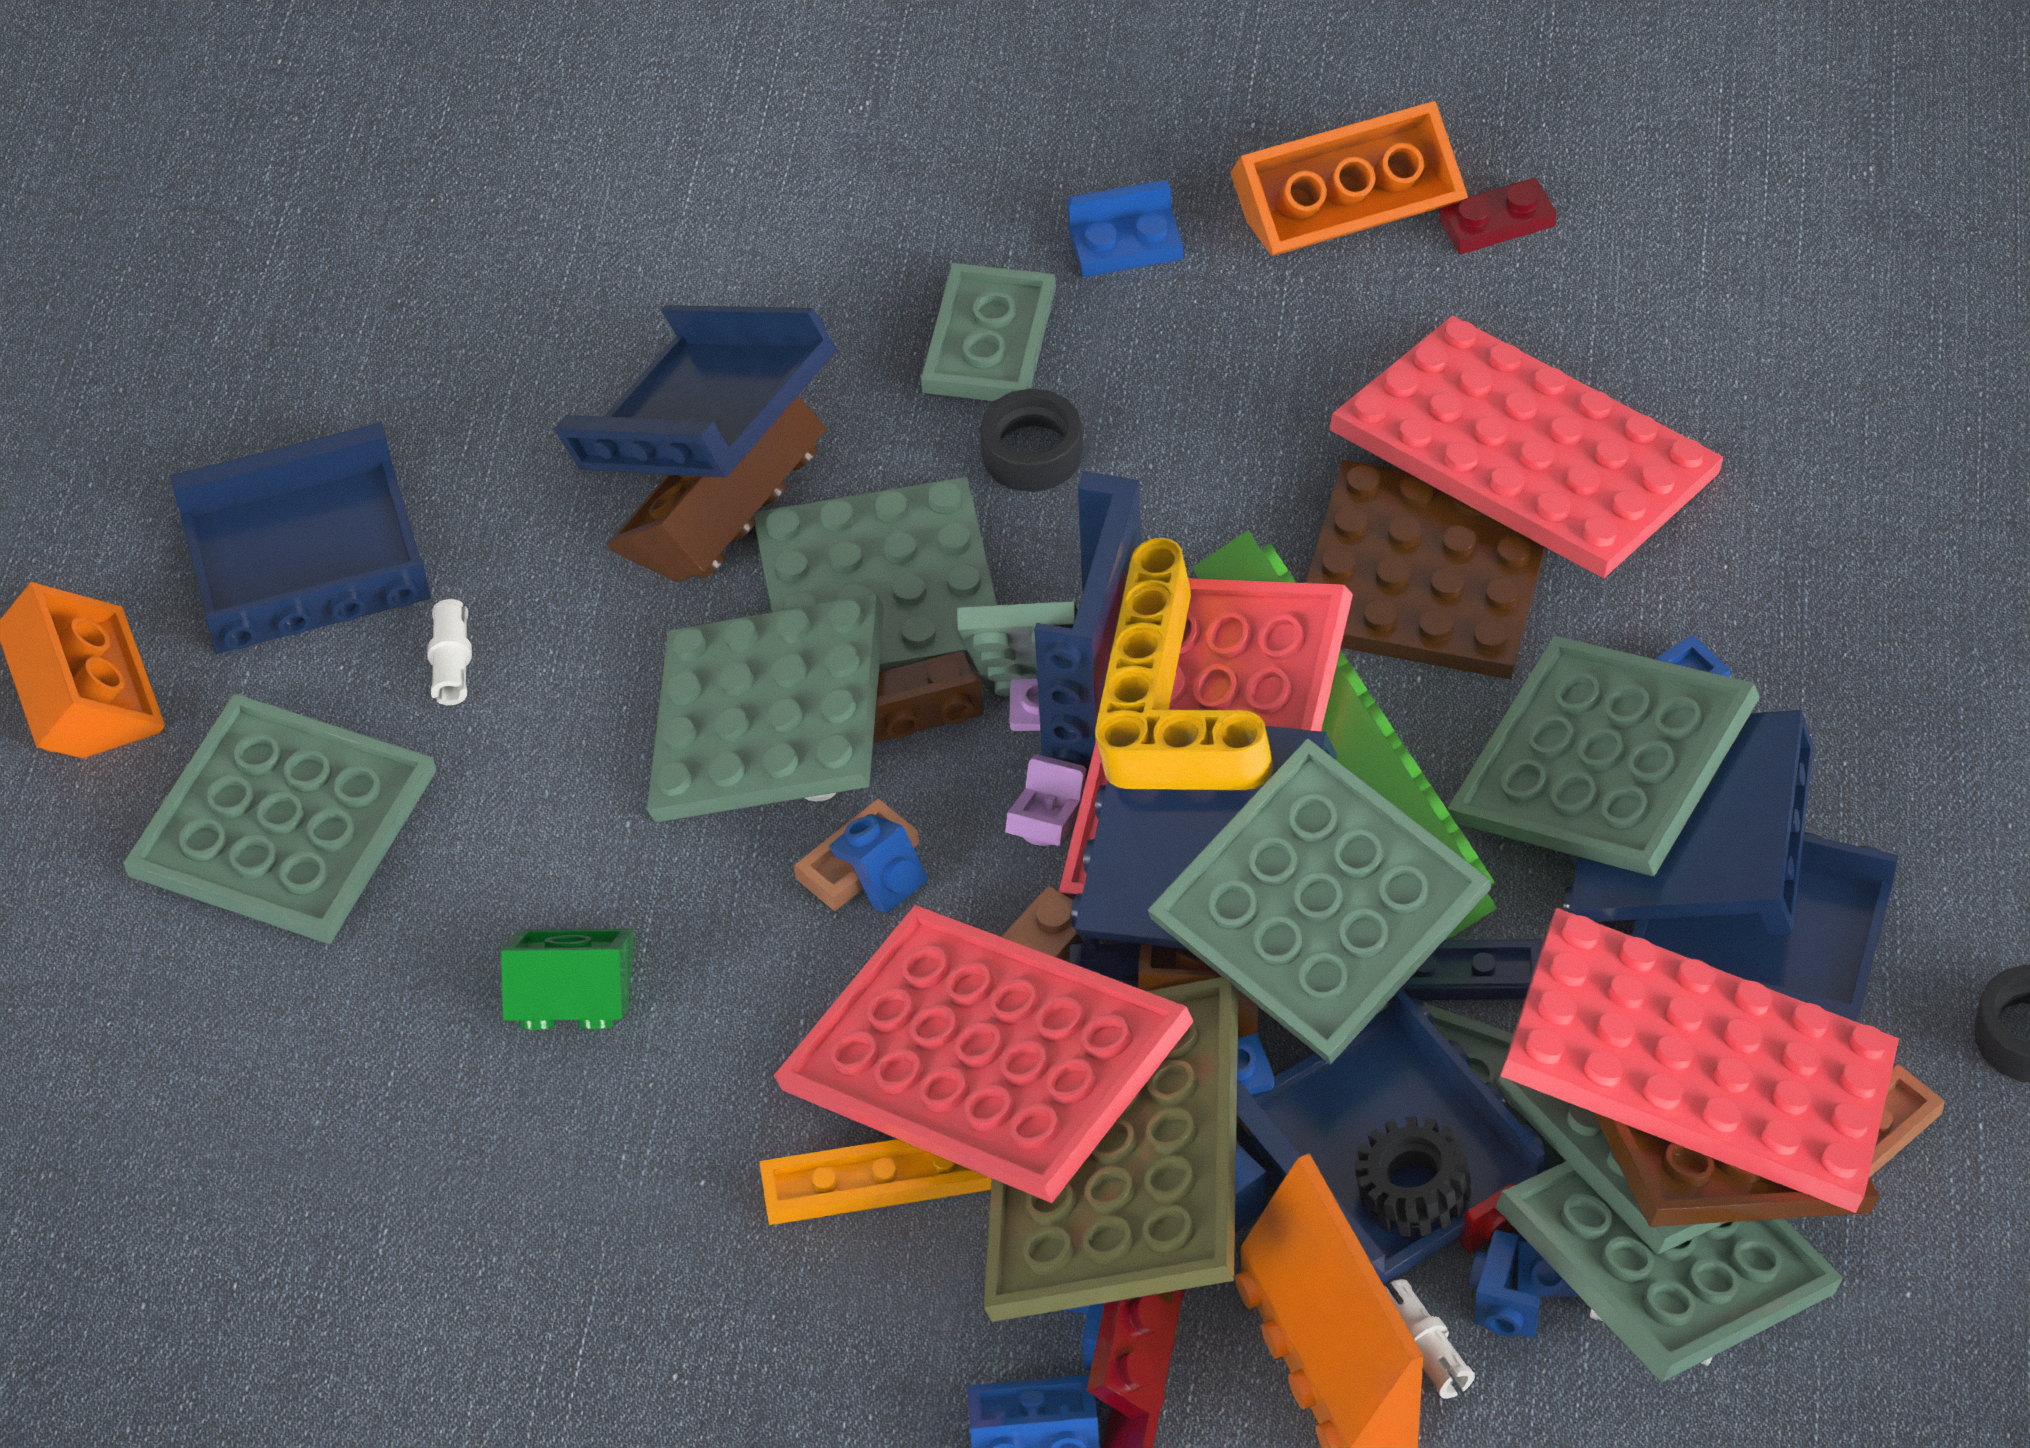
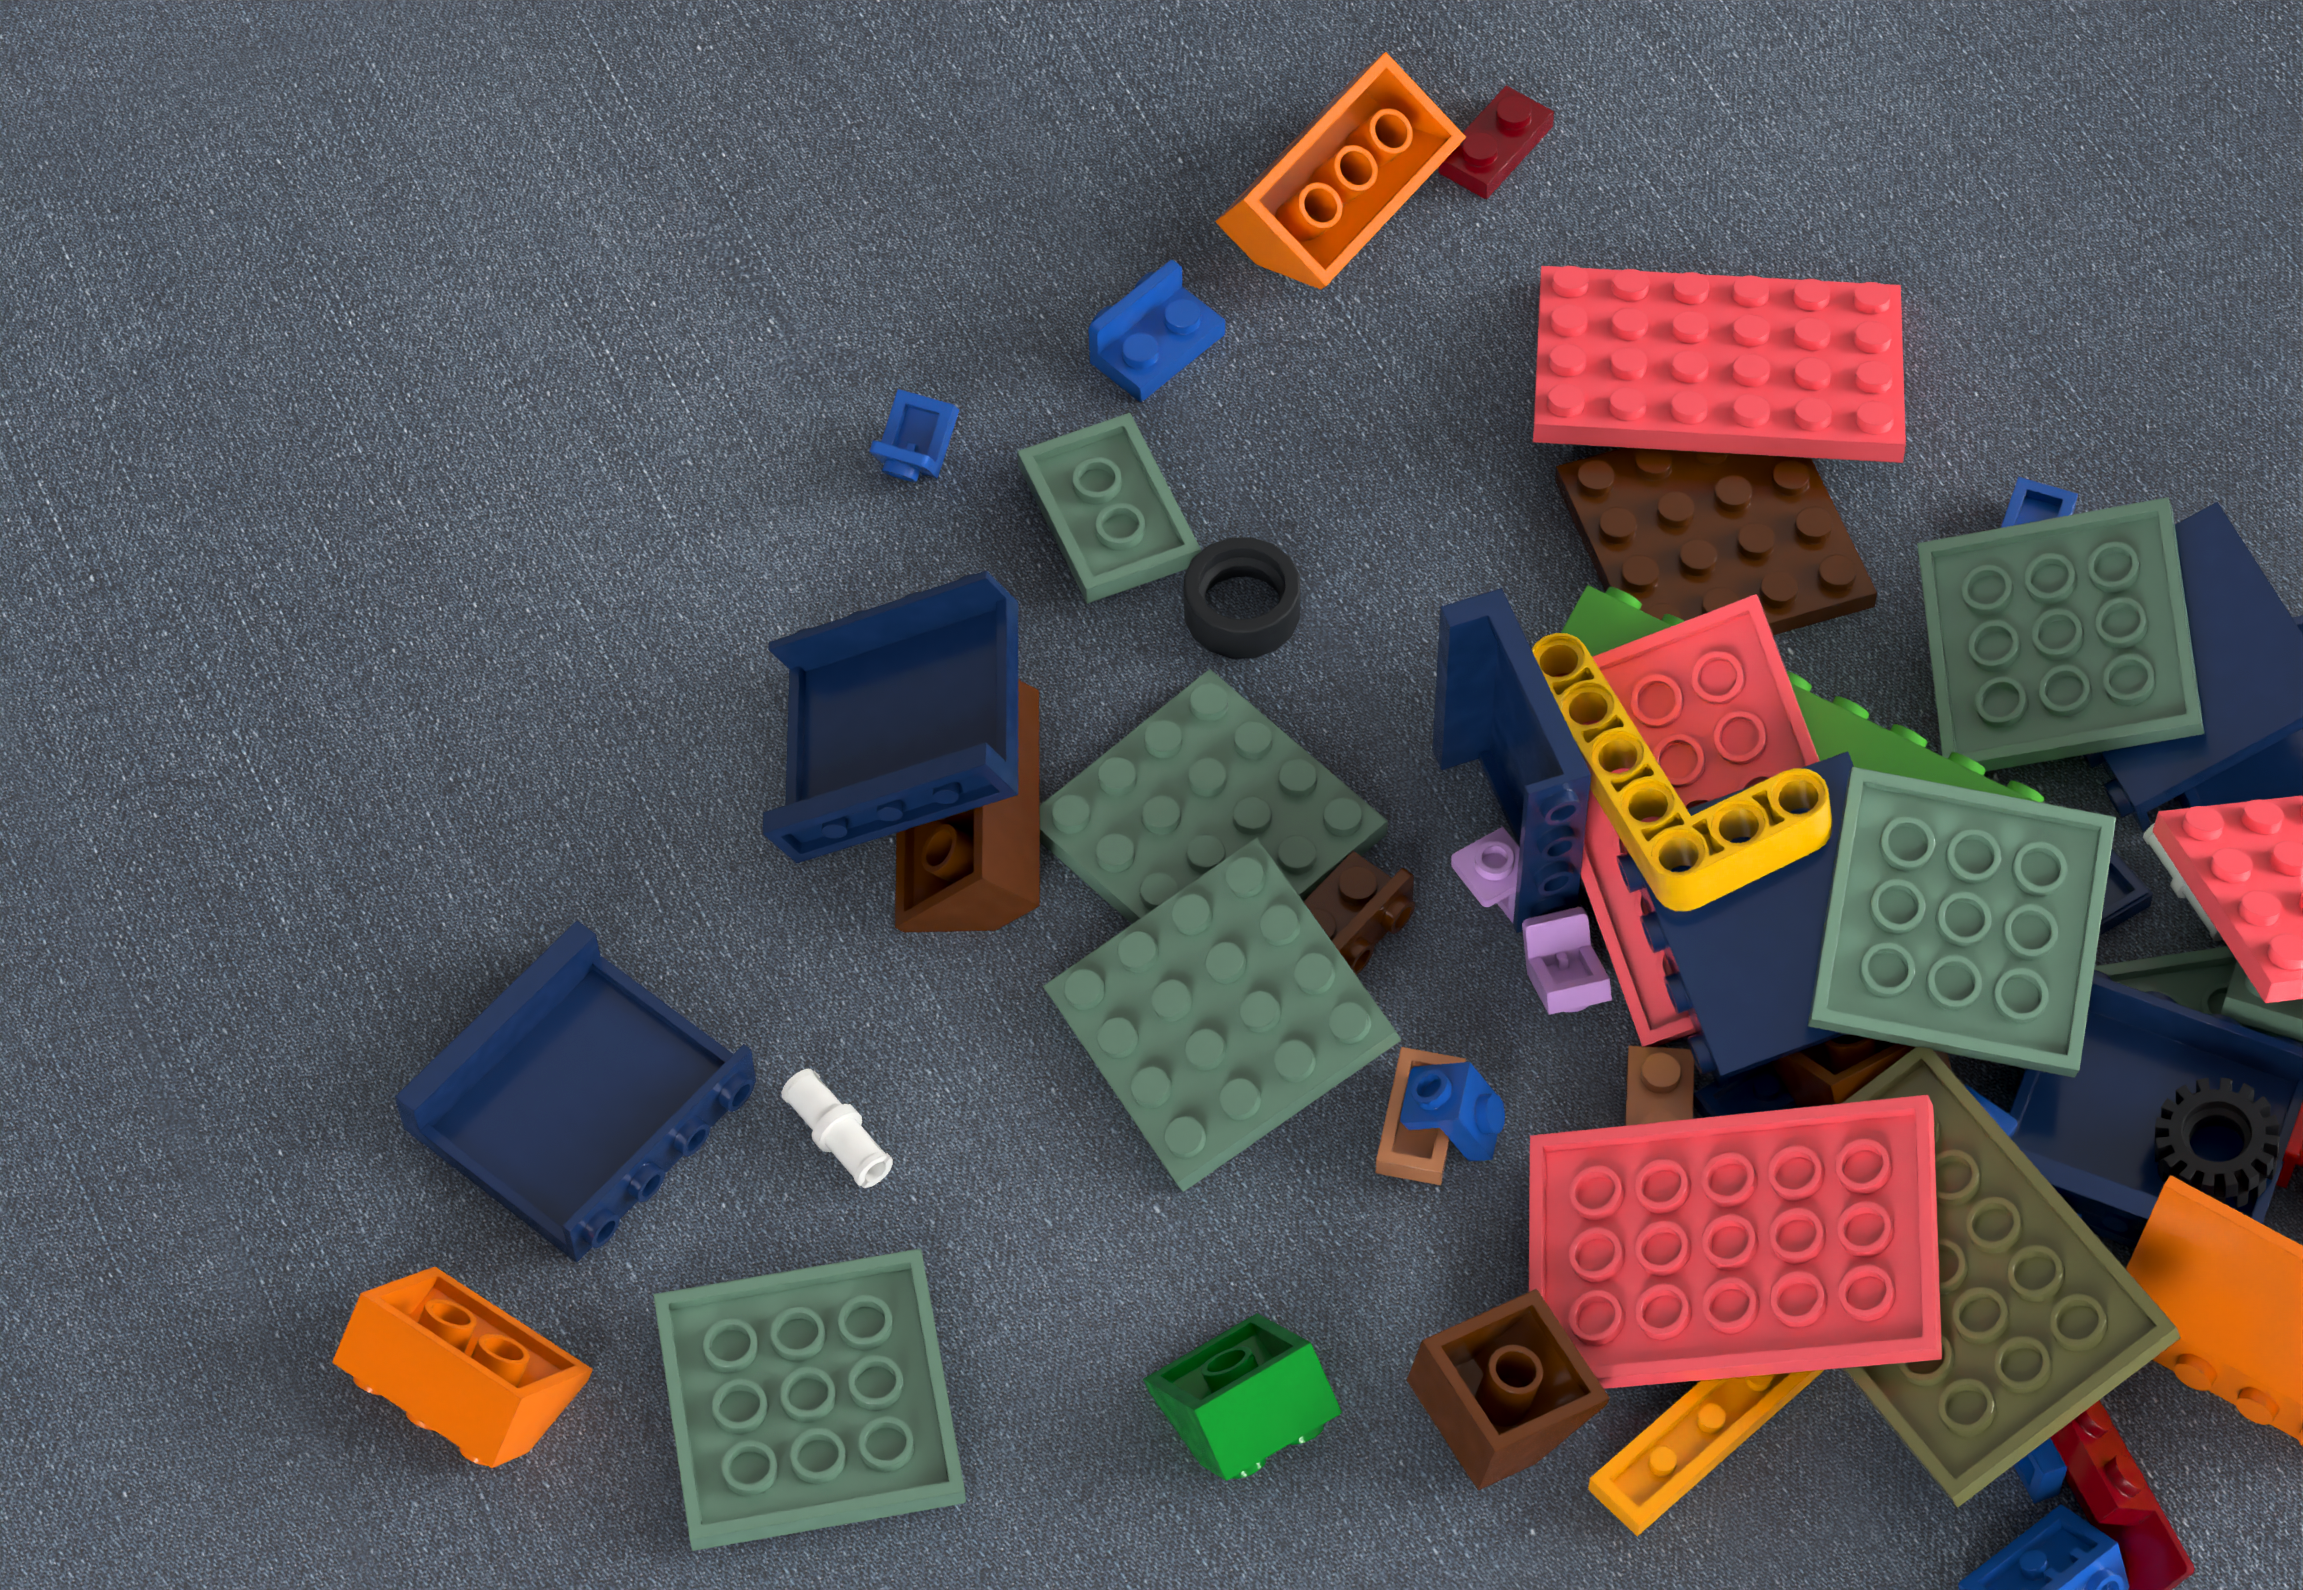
camera: 35 degrees left, 5 degrees up
sand green plate [957,601,1078,697] -> none
none -> blue bracket [869,389,959,483]
none -> reddish brown slope [1406,1289,1610,1491]

